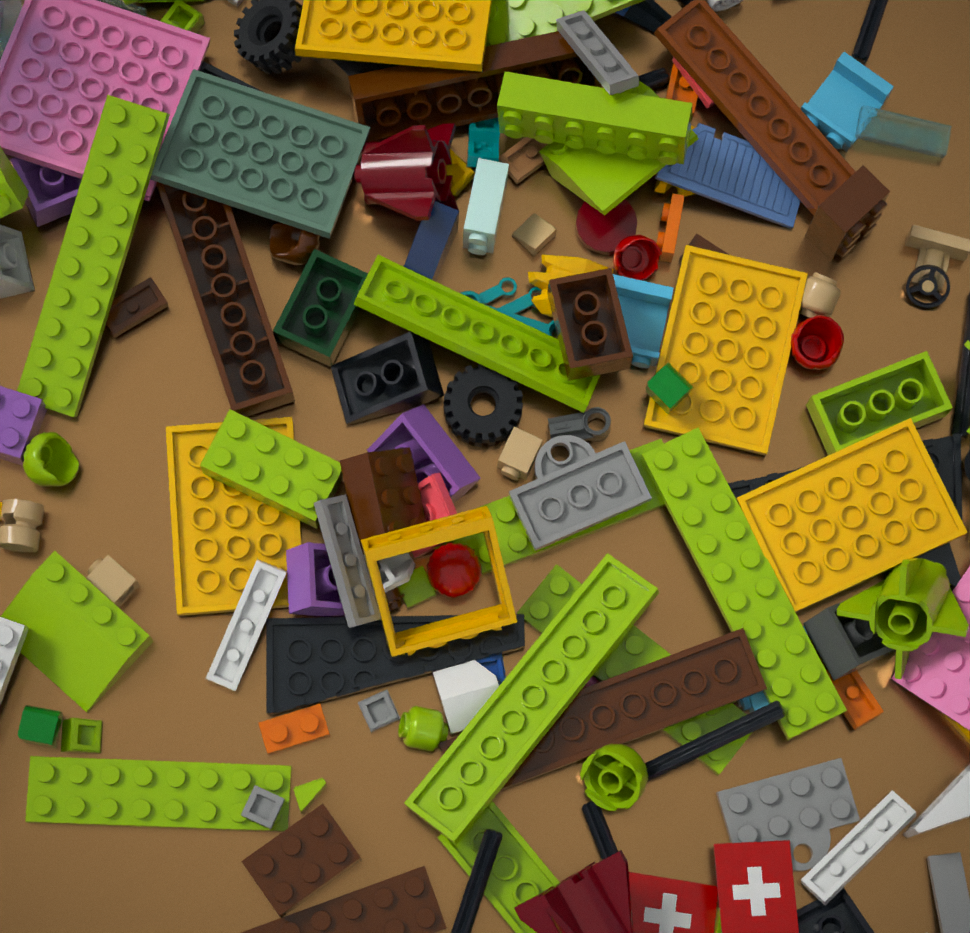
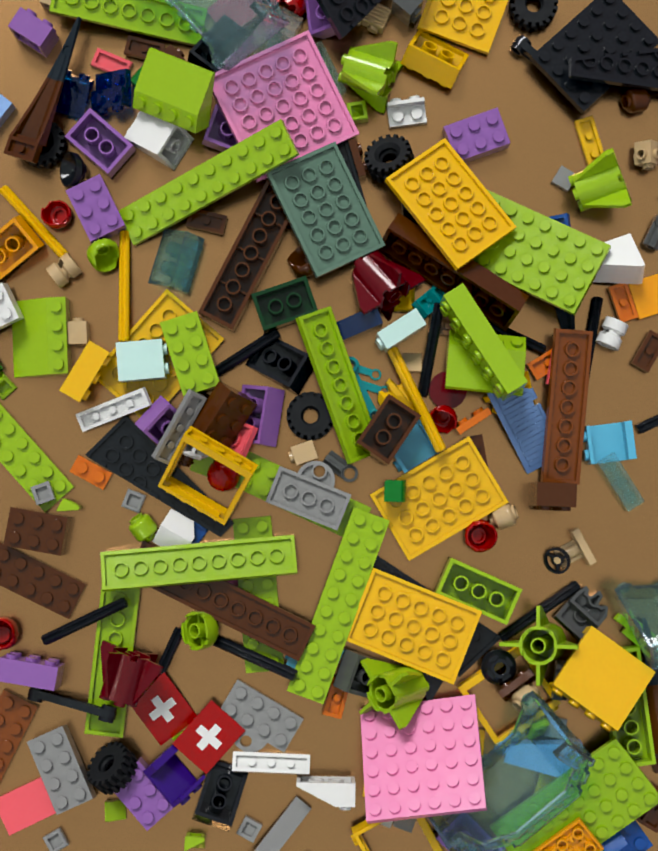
camera: 45 degrees right, 10 degrees up
light grey plate [556,10,639,95] -> none
none -> yellow slope [59,340,111,403]
none -> light aqua brick [115,339,170,383]
none -> yellow axle [118,230,130,342]
none -> clear light blue slope [148,229,205,294]
none -> black axle [216,328,281,376]
none -> reddish brown plate [348,139,368,180]
none -> yellow axle [388,347,446,453]
none -> black axle [418,302,443,397]

